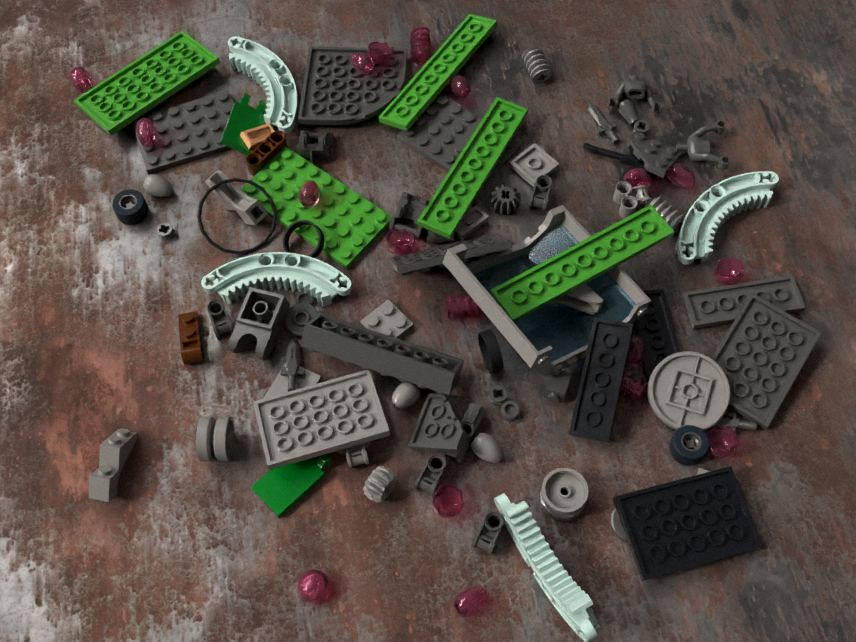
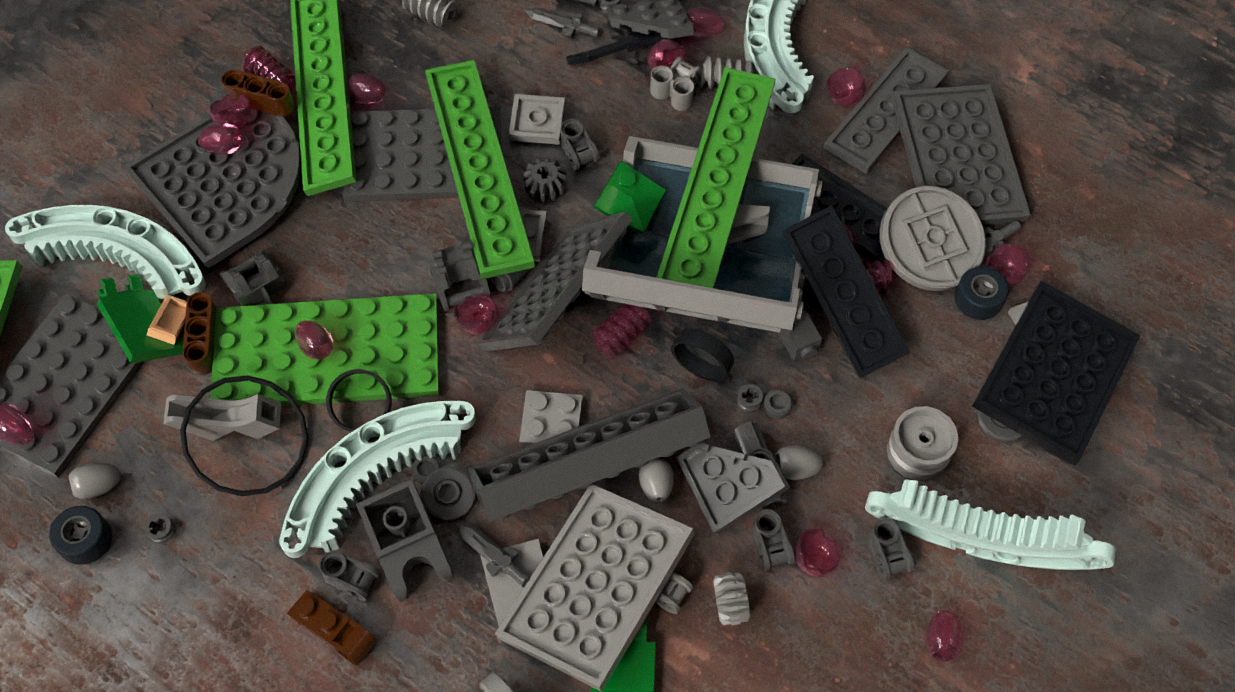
camera: 45 degrees left, 0 degrees up
none -> reddish brown beam [221,70,295,117]
none -> green plate [593,161,666,234]

